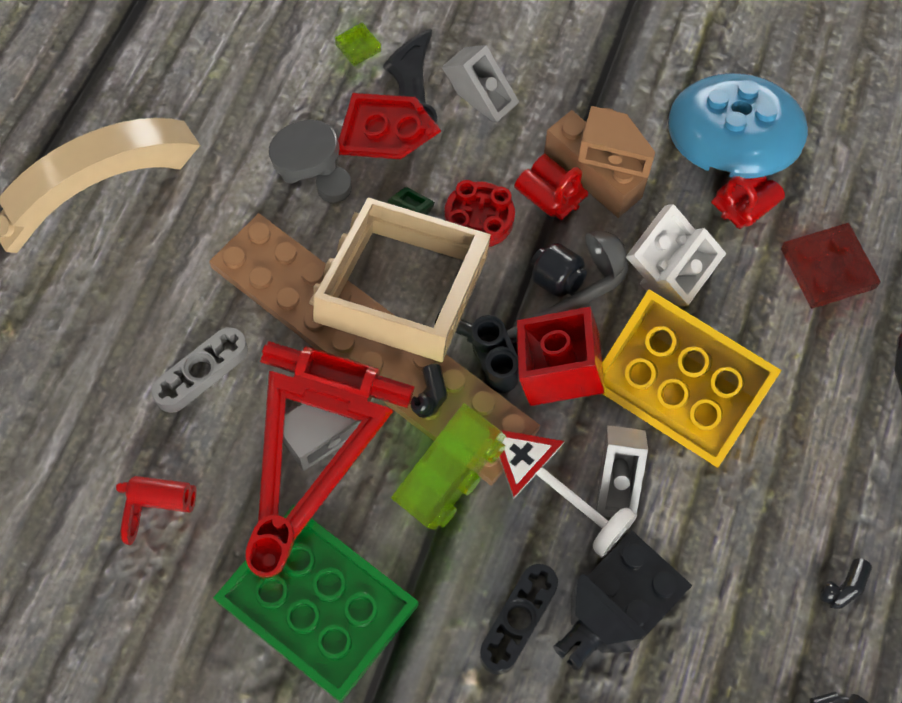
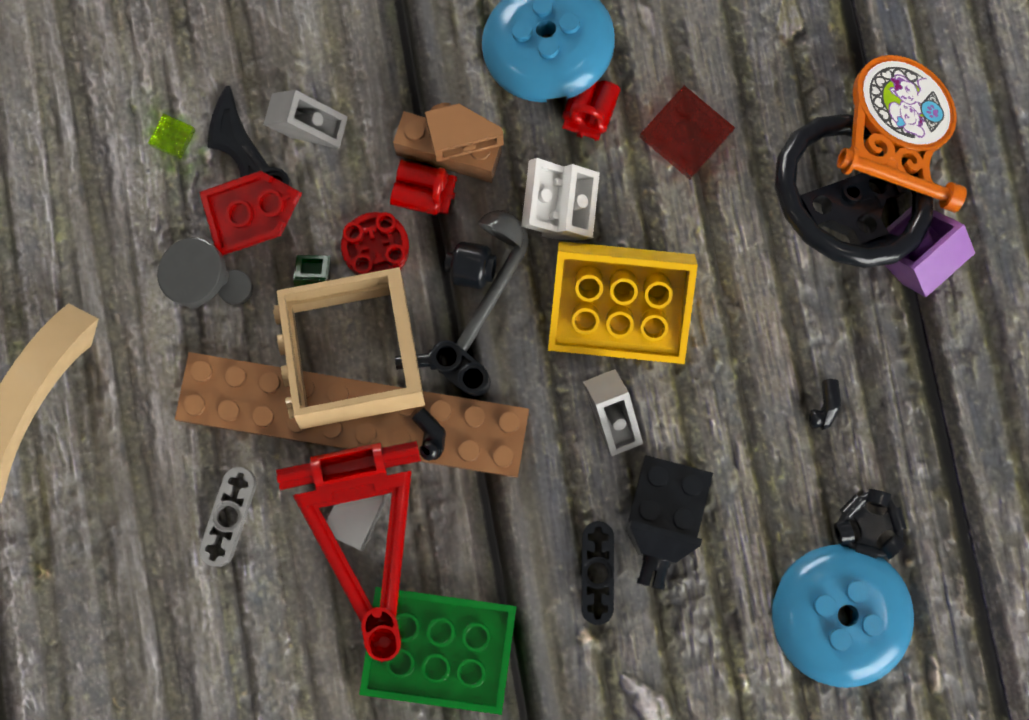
camera: 30 degrees left, 15 degrees up
red piece [116,476,197,545] -> none
clear neon green brick [391,403,507,530] -> none
white piece [489,428,637,558] -> none
red slope [517,306,605,406] -> none

